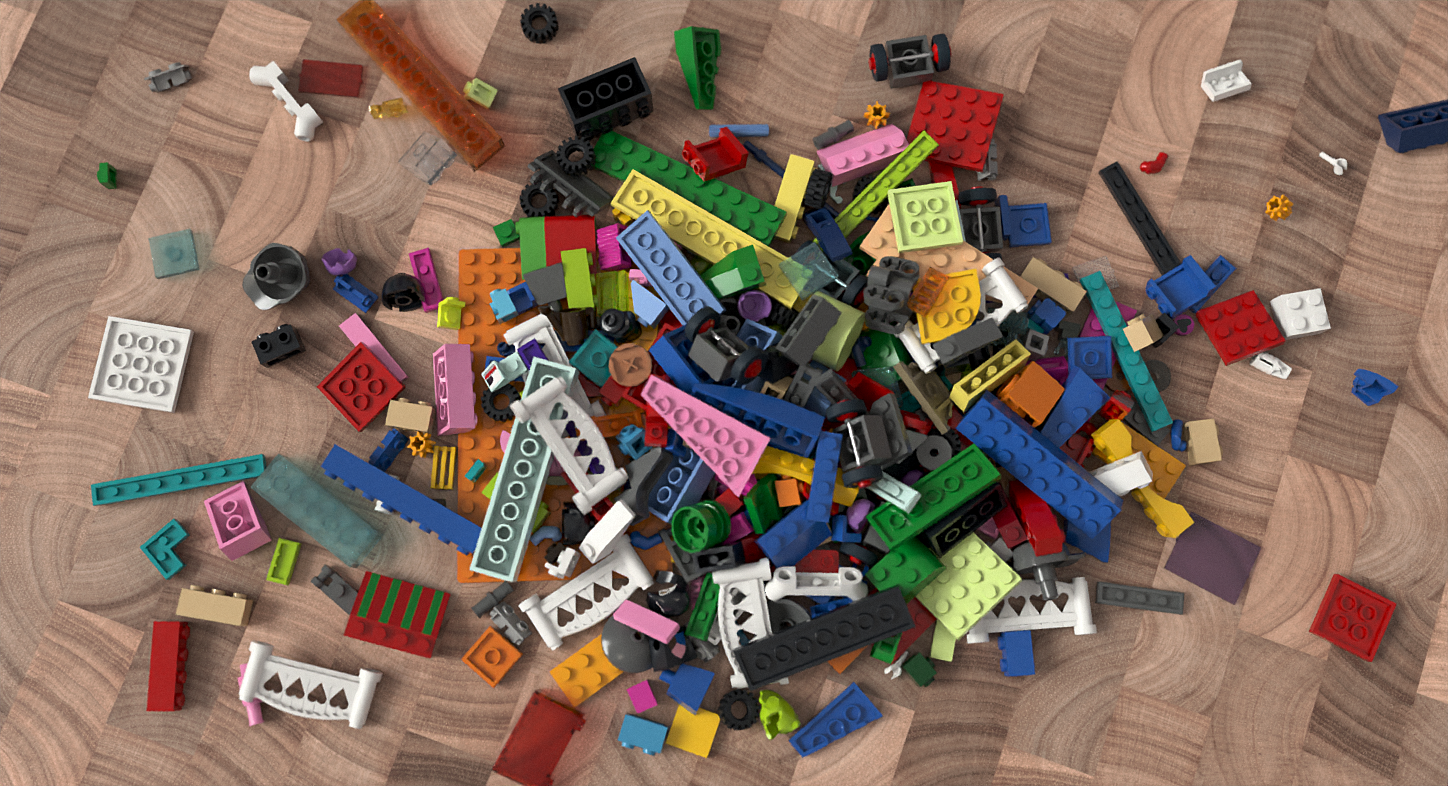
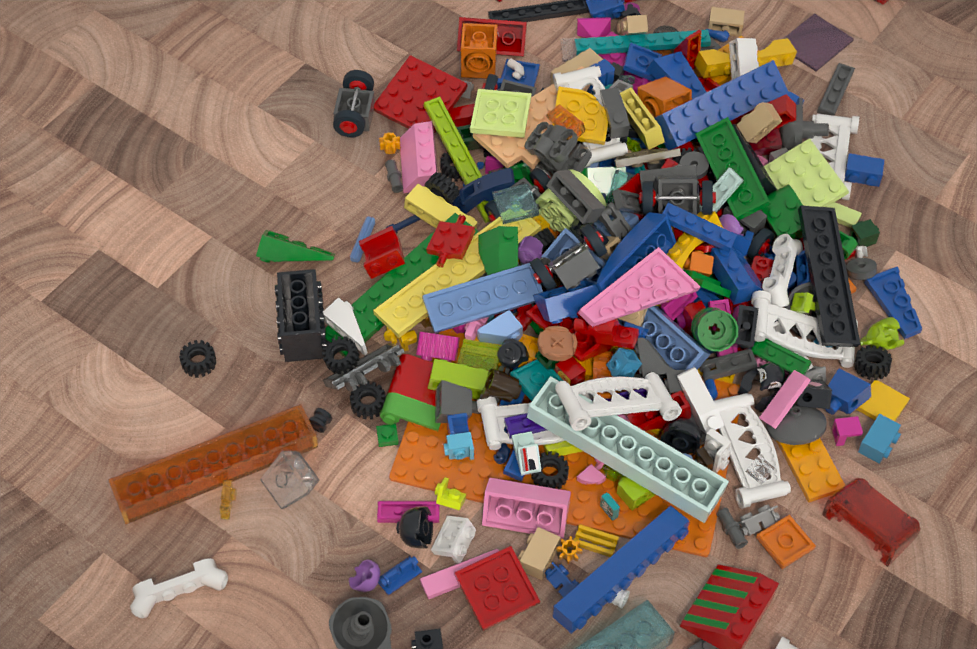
camera: 70 degrees left, 25 degrees down
clear red piece [298,59,363,98] -> none
yellowish green bracket [463,78,498,109] -> none
none -> black wheel [307,408,333,433]
none -> white slope [323,298,368,355]
none -> red plate [426,214,476,268]
none -> white bracket [431,516,476,564]
none -> red slope [457,17,527,56]
none -> orange brick [461,23,497,78]
none -> white arm [507,58,524,80]
none -> dark pink slope [577,18,611,38]
none -> tan brick [737,102,782,143]
none -> clear plate [745,455,775,484]
none -> lime tile [791,292,815,313]
none -> dark grey piece [846,258,877,280]

